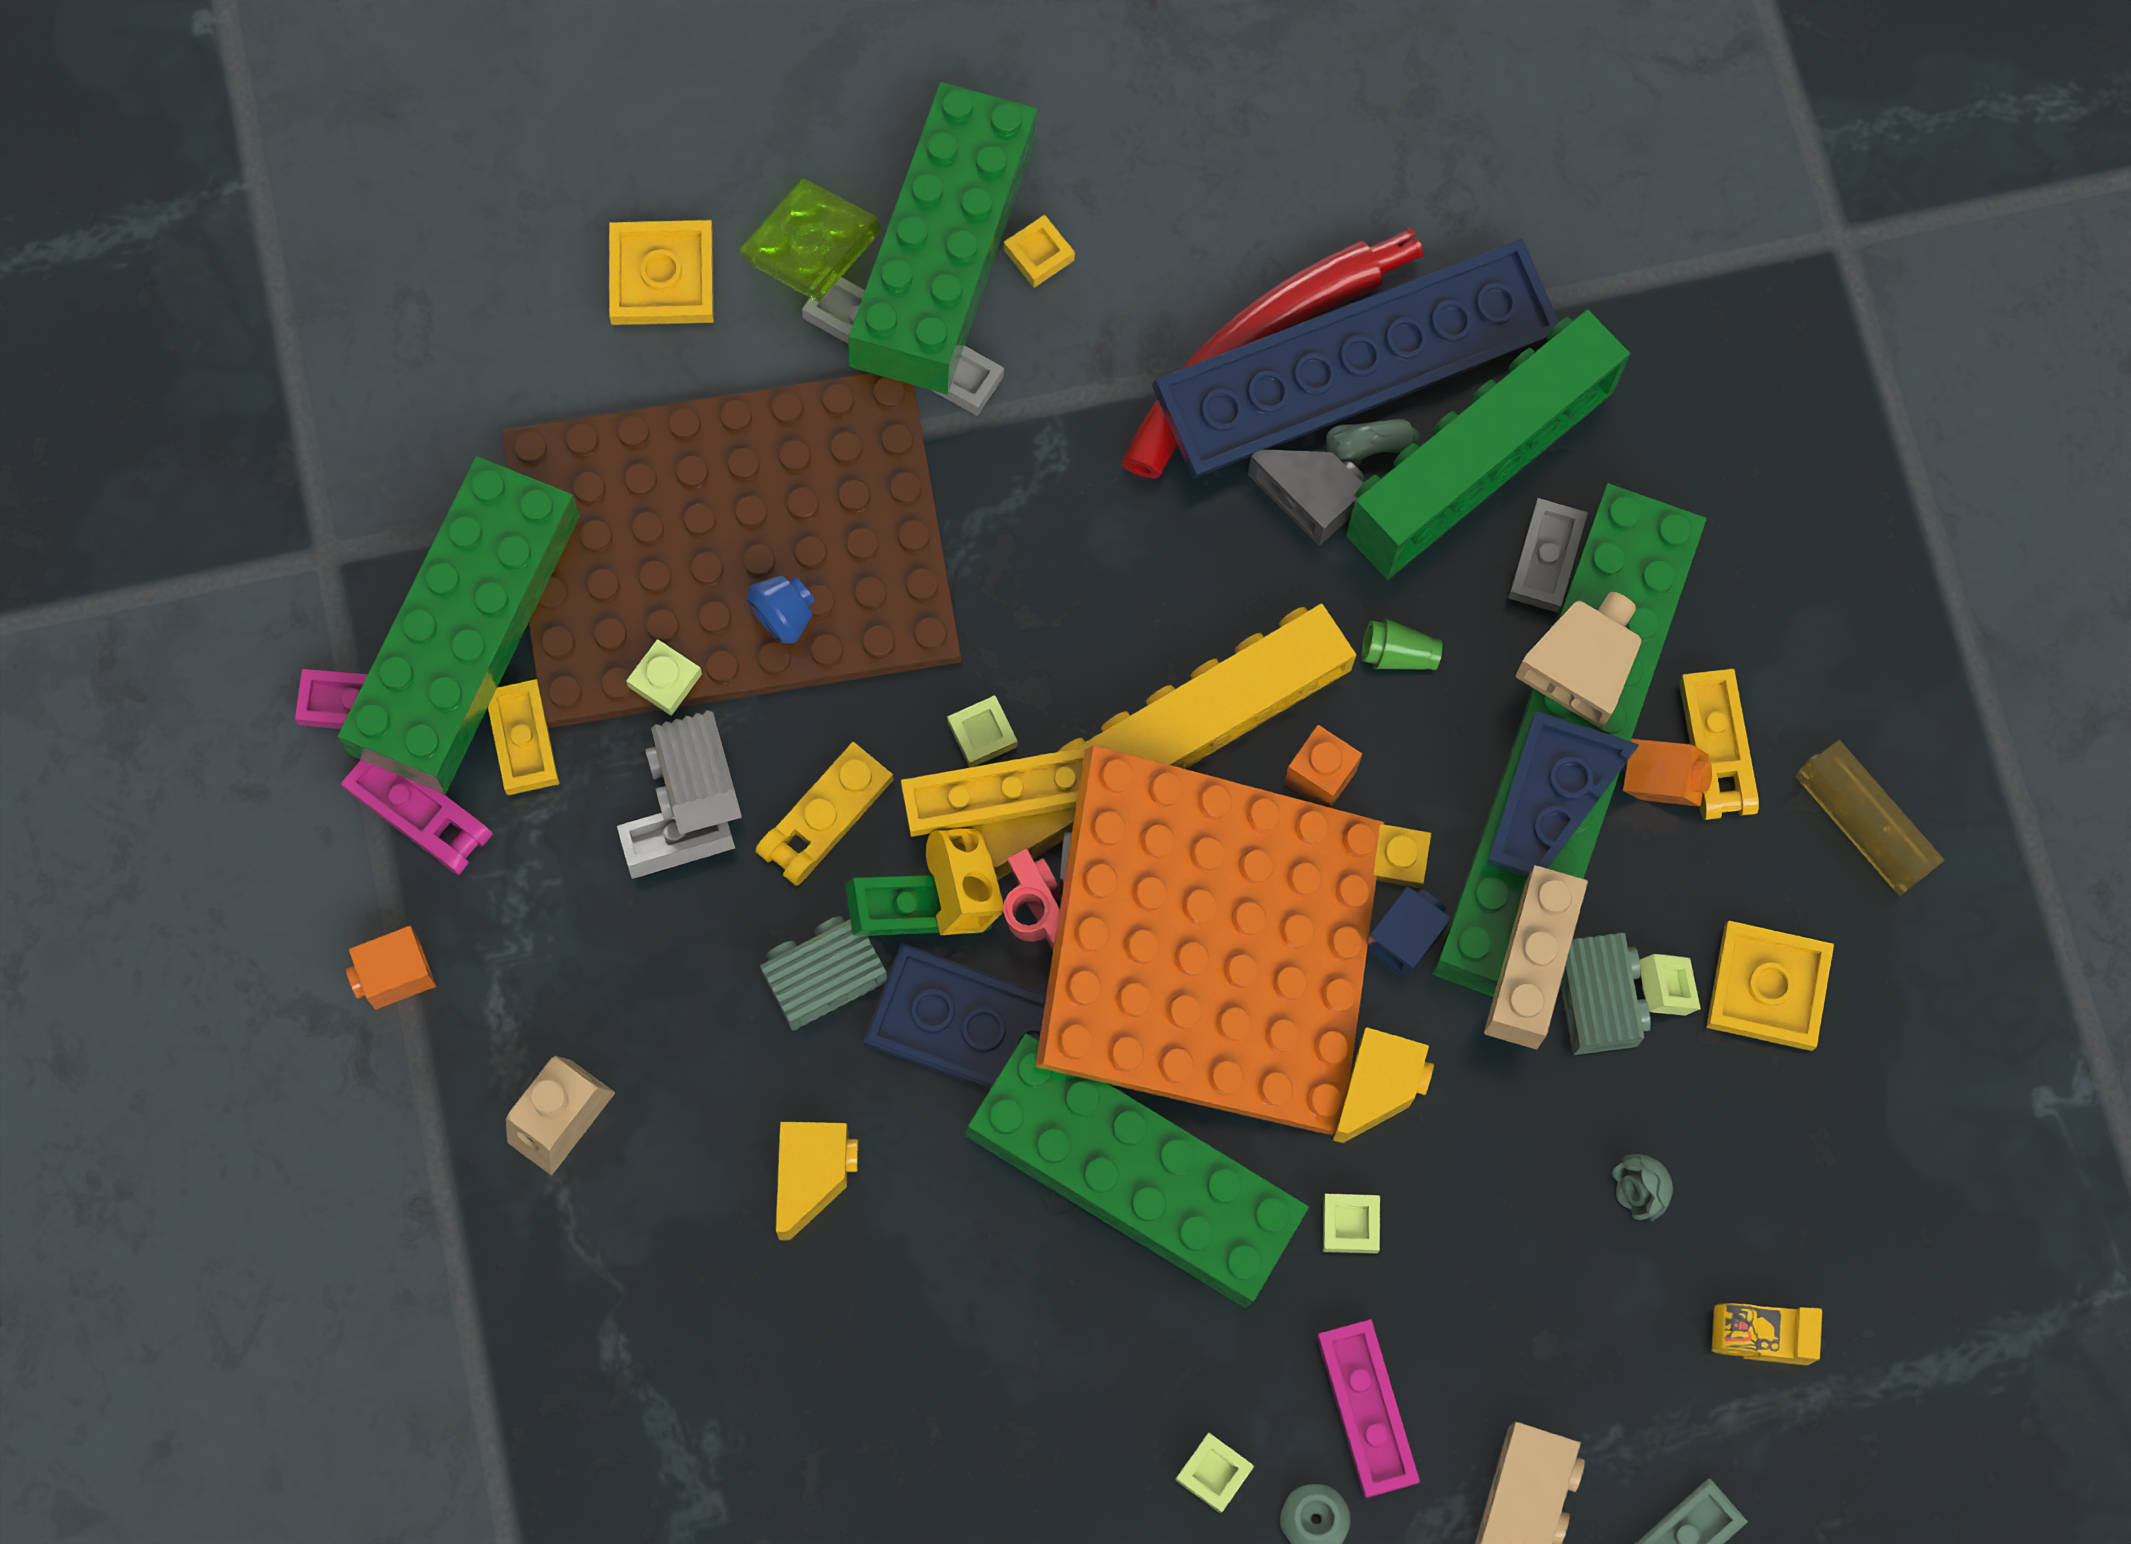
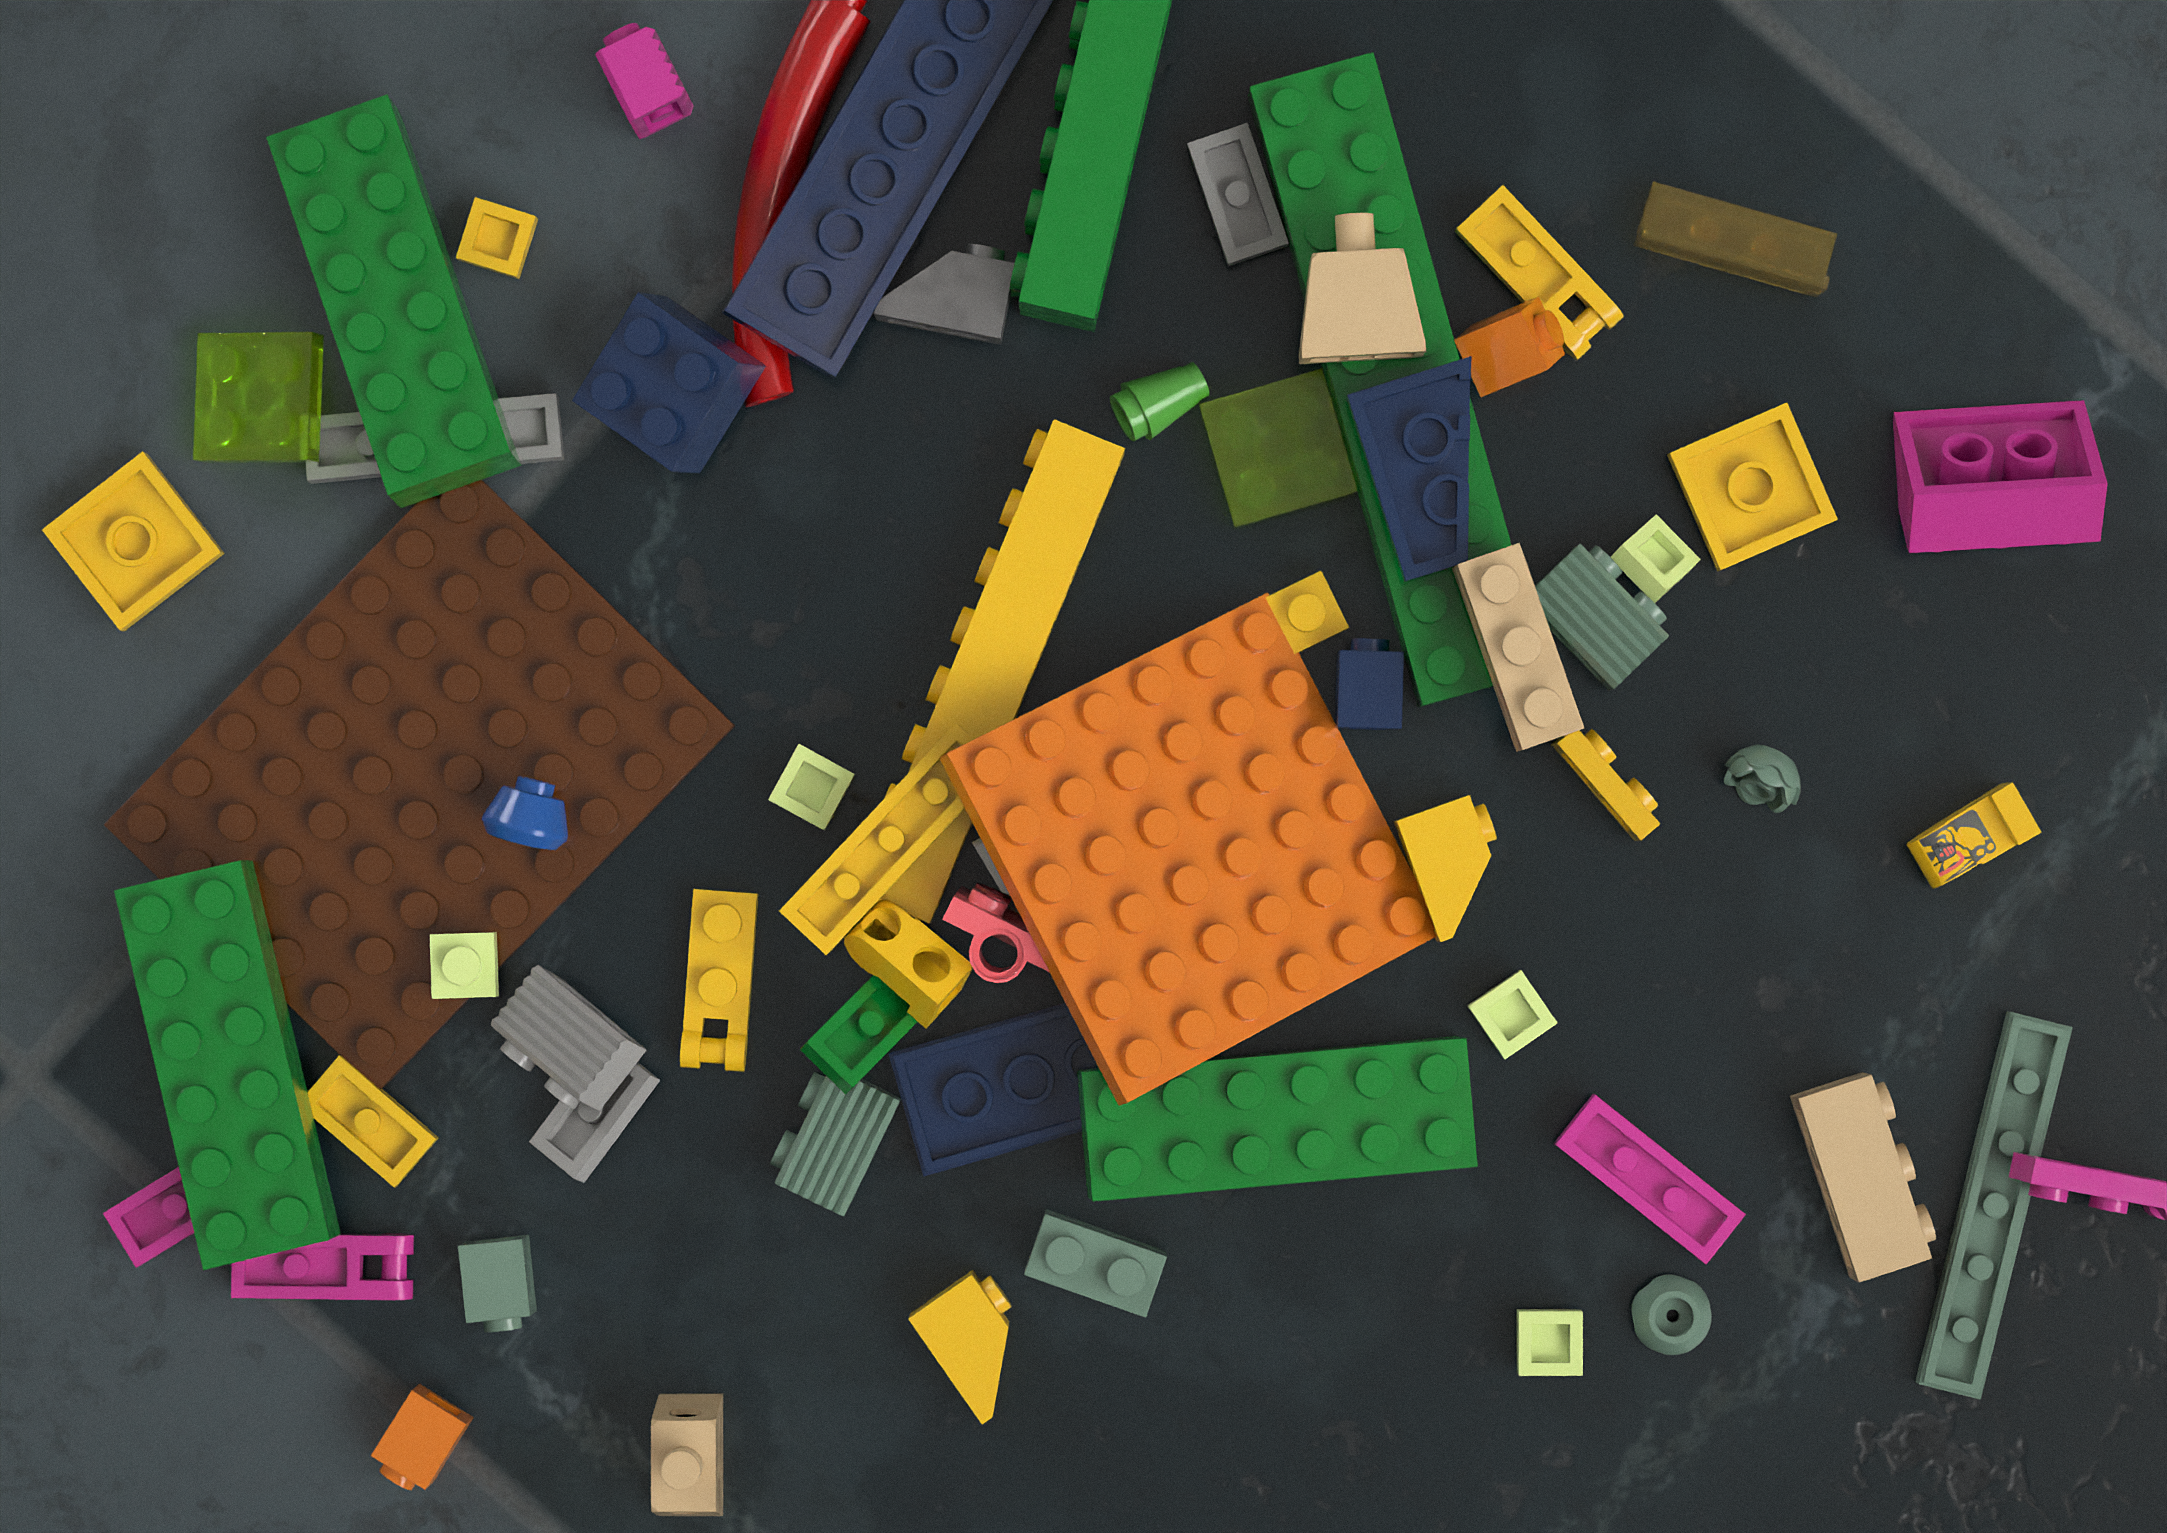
camera: 30 degrees left, 15 degrees up
orange brick [1284,725,1362,808] -> none
sand green piece [1326,419,1421,466] -> none
none -> sand green brick [458,1235,537,1332]
none -> dark blue brick [572,292,766,473]
none -> dark pink brick [595,23,694,139]
none -> sand green brick [1024,1209,1167,1318]
none -> clear neon green plate [1199,369,1358,528]
none -> yellow plate [1551,729,1660,841]
none -> dark pink slope [1893,400,2108,553]

